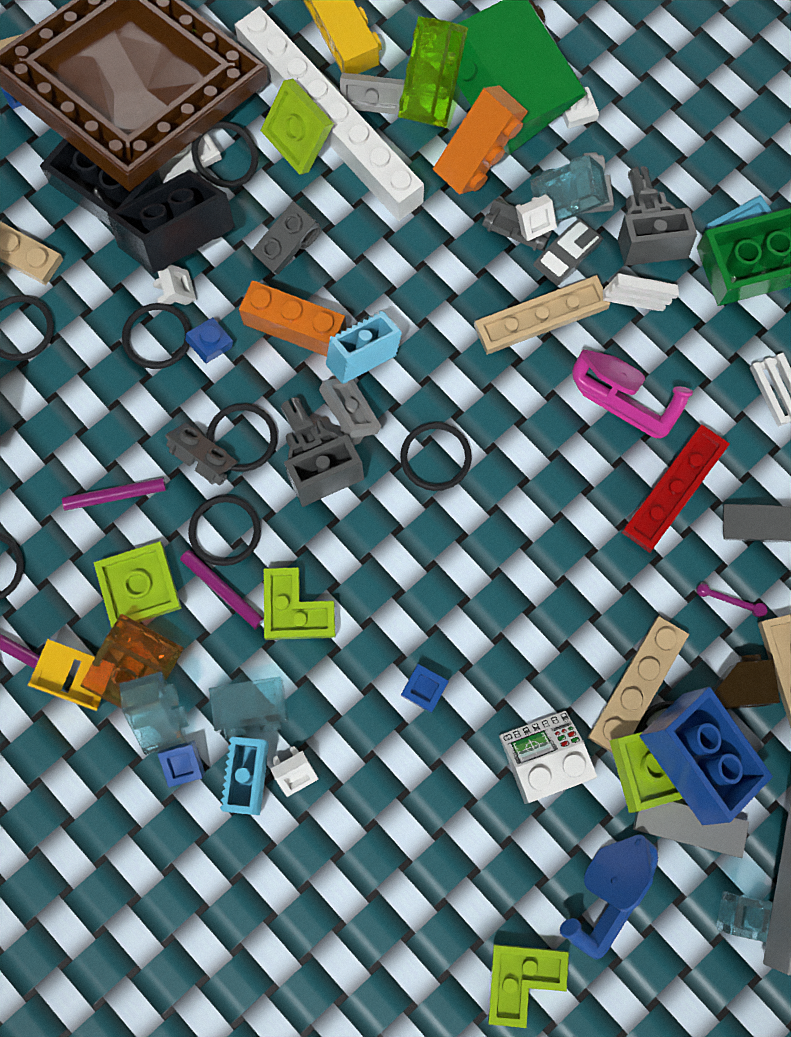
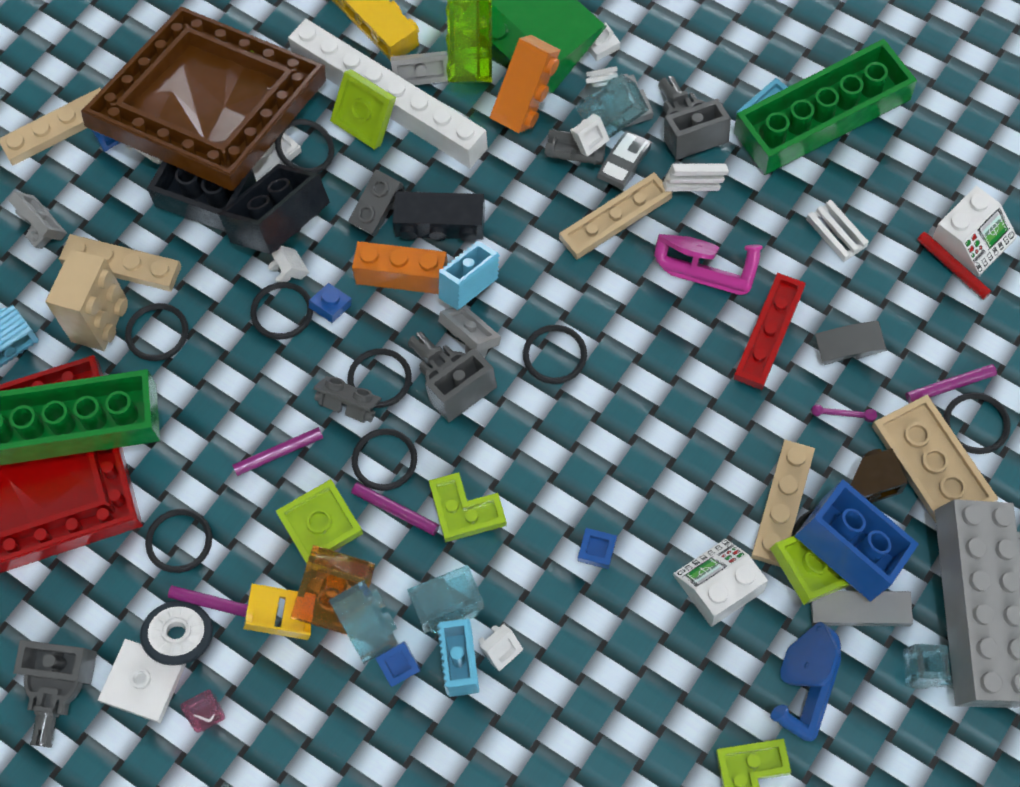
camera: 10 degrees left, 10 degrees down
none -> black brick [393,191,485,242]
none -> white piece [586,66,618,87]

